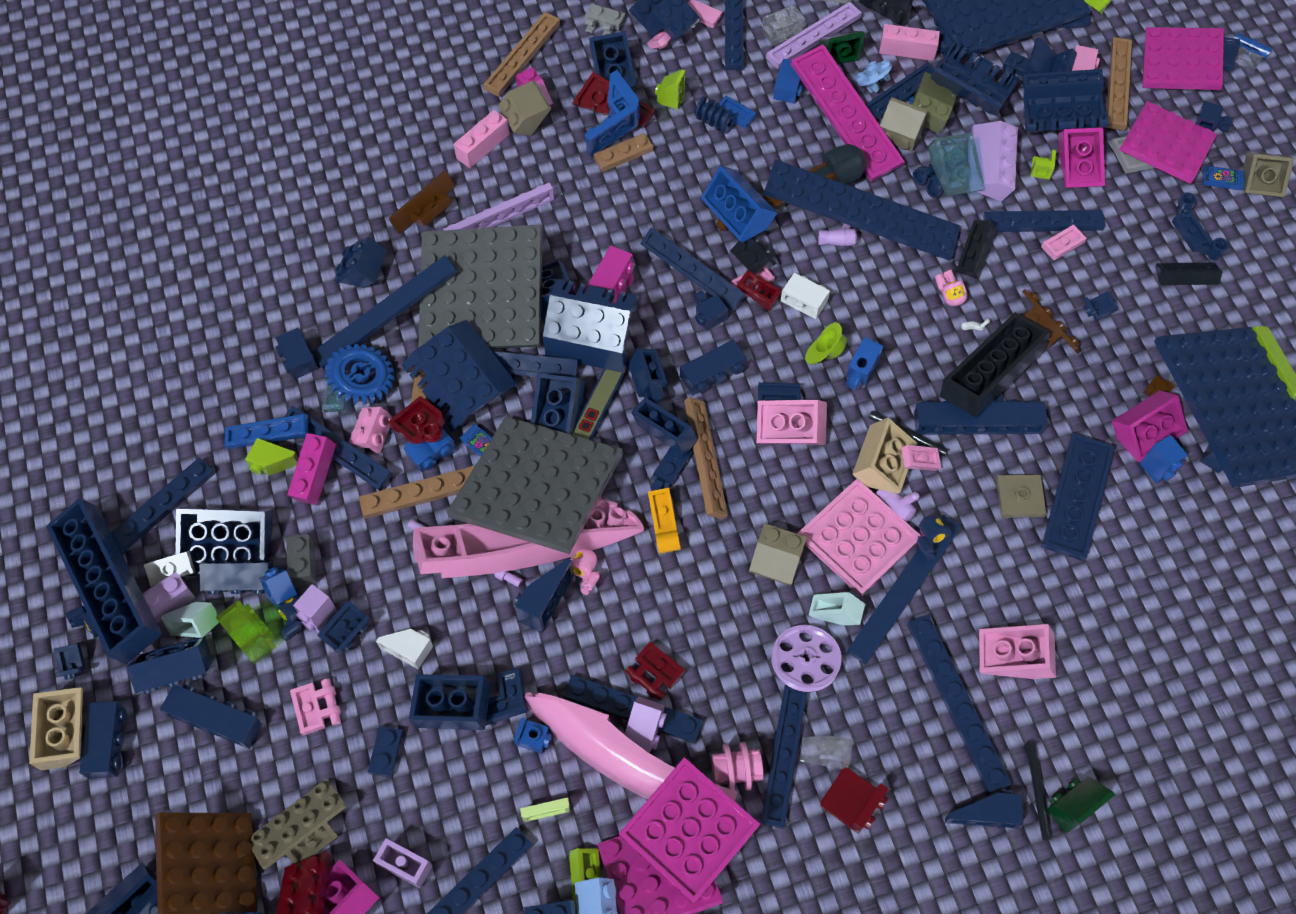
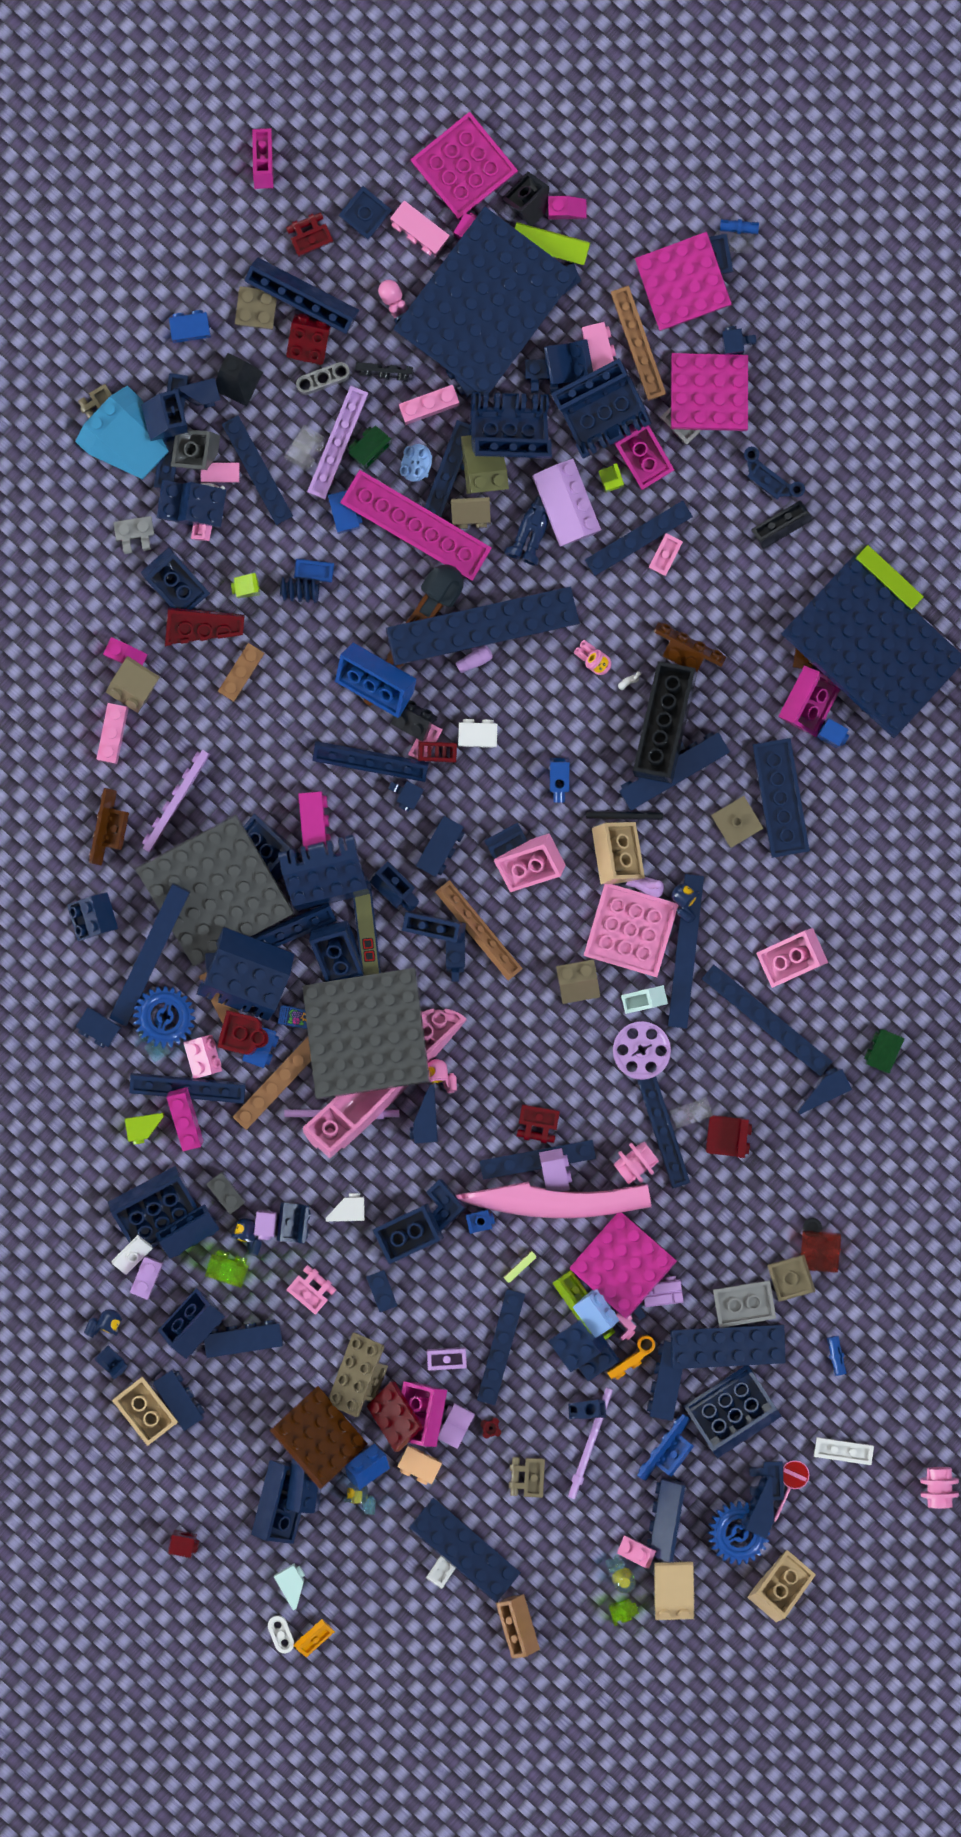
camera: 30 degrees left, 25 degrees up
dark blue brick [46,498,162,664] -> none
dark blue plate [111,457,215,554] -> none
light aqua slope [161,602,220,638] -> none
blue tile [225,414,308,449] -> none
blue brick [259,567,297,605] -> none
medium nougat plate [483,12,560,97] -> none
blue bracket [585,70,640,157] -> none
dark pink plate [619,757,760,904] -> none
light orange plate [648,488,681,554] -> none
lime piece [805,322,848,365] -> none
bright pink plate [901,445,941,471] -> none
clear light blue slope [928,132,985,196] -> none
black slope [956,220,997,279] -> none
black bar [1026,742,1052,840] -> none
dark blue bracket [1083,291,1118,321] -> none
tile [1203,165,1245,190] -> none
dark tan slope [1243,151,1294,197] -> none

